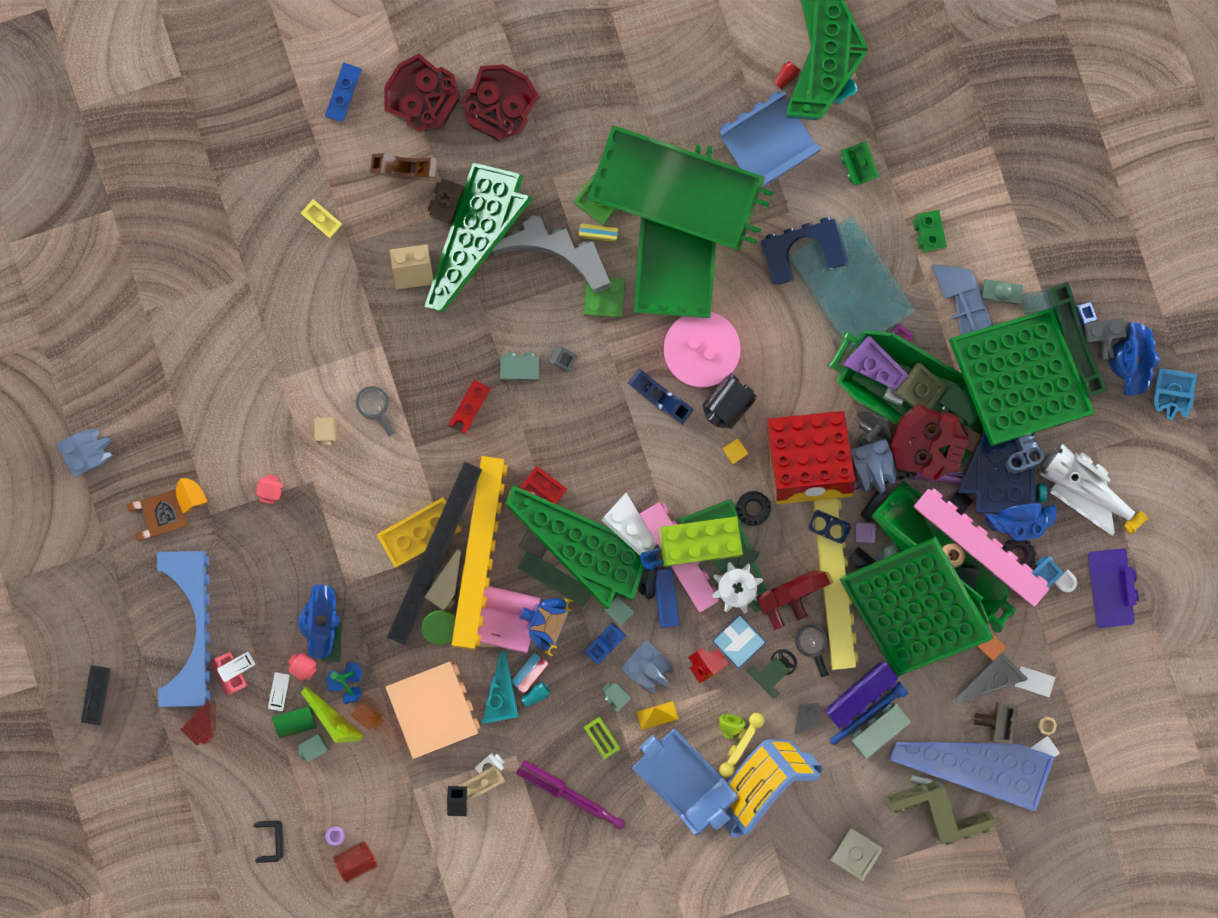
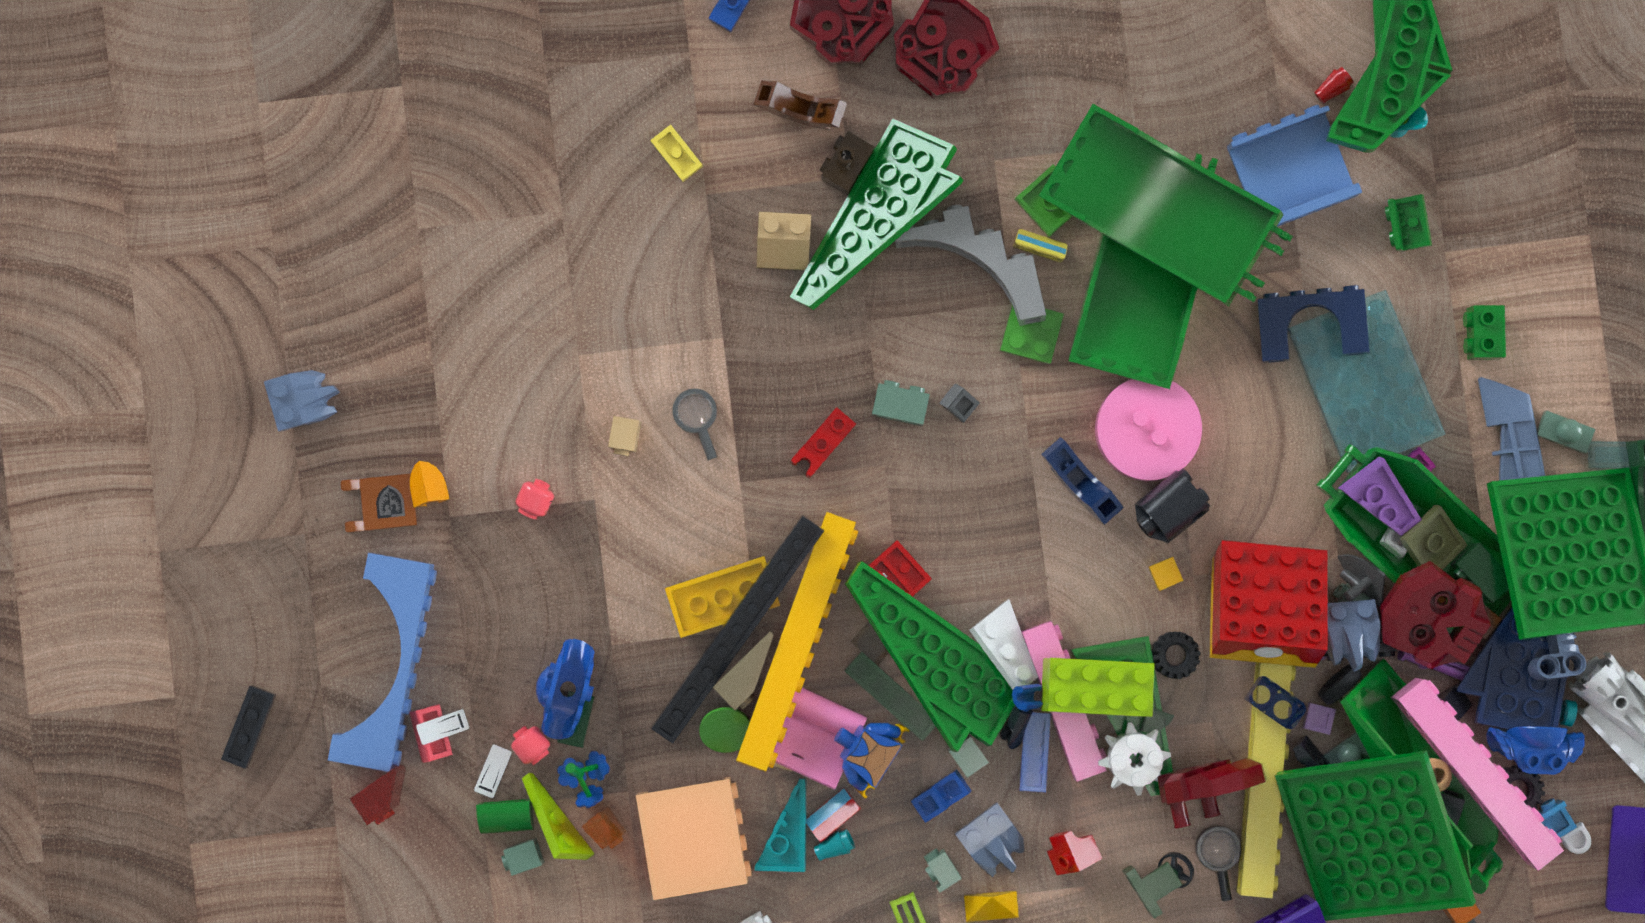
camera: 20 degrees right, 0 degrees up
medium azure tile [712,614,766,669] -> none

